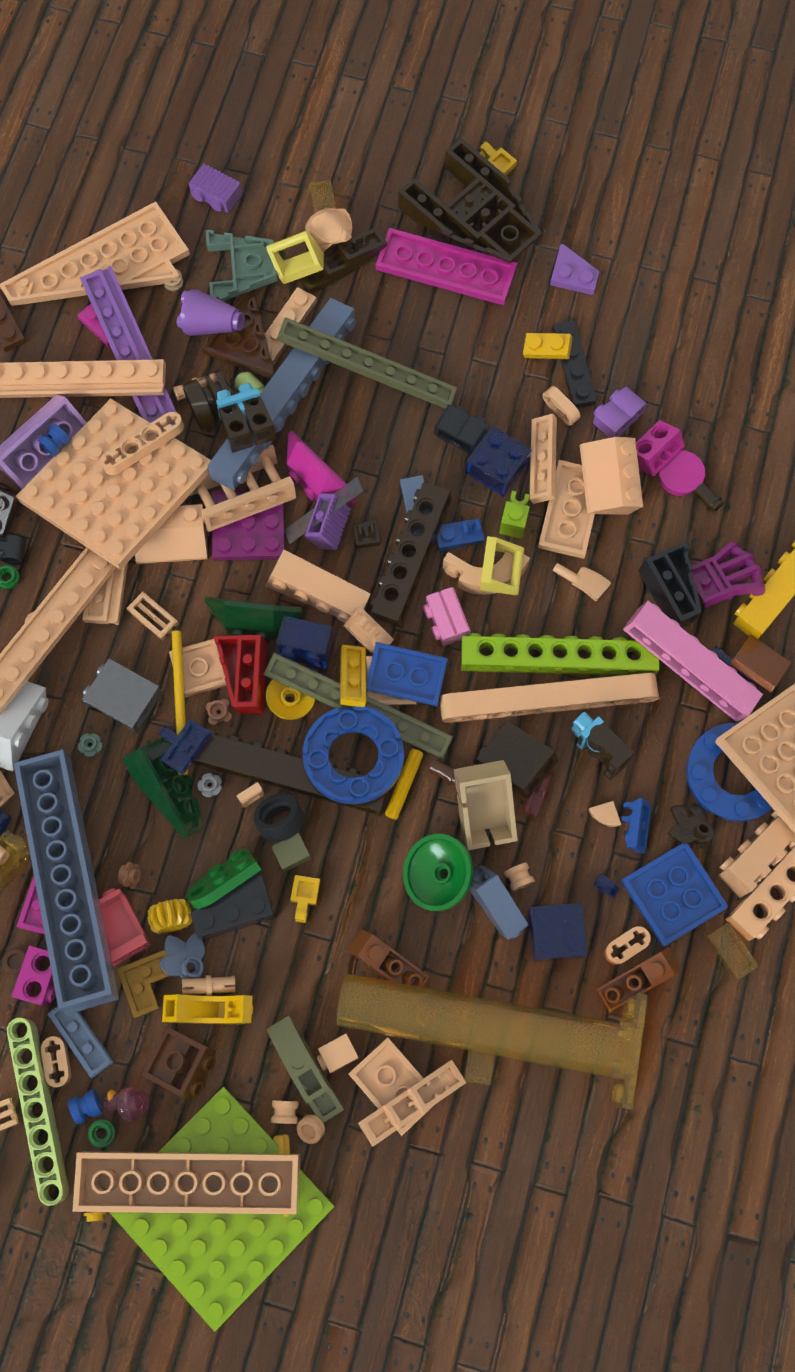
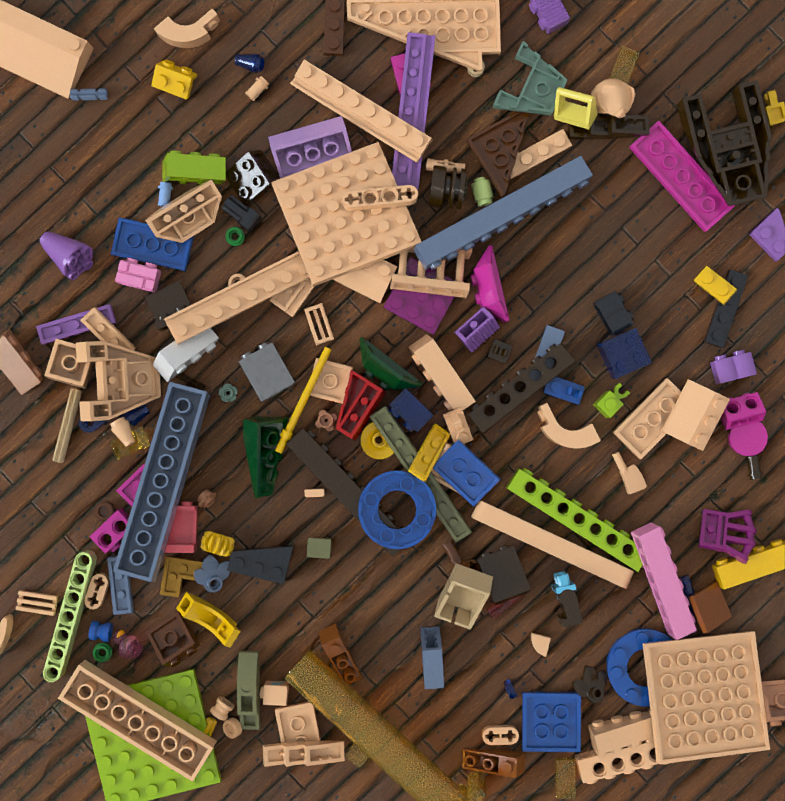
camera: 25 degrees right, 15 degrees up
blue wheel [38,424,72,457] -> none
clear blue plate [159,719,212,775] -> none
medium lavender cone [177,289,245,336] -> none
light nougat pin [182,975,235,996] -> none
green plate [186,847,262,909] -> none
light grey plate [197,773,222,797] -> none
dark brown hips [216,383,276,453] -> none
black tyre [253,793,304,842] -> none
olive tile [276,317,457,409] -> none
flat silver sticker [284,477,363,544] -> none
yellow plate [290,875,320,923] -> none
yellow axle [385,749,423,820] -> none
green dish [403,834,473,911] -> none
bright pink brick [423,587,470,646] -> none
light yellow tile [480,536,524,595] -> none
light nougat wheel [504,862,535,892] -> none
clear blue brick [528,903,588,962] -> none
light nougat plate [530,414,557,504] -> none
light nougat beam [542,386,581,426] -> none
blue plate [622,798,652,854] -> none
black wedge [638,542,701,628] -> none

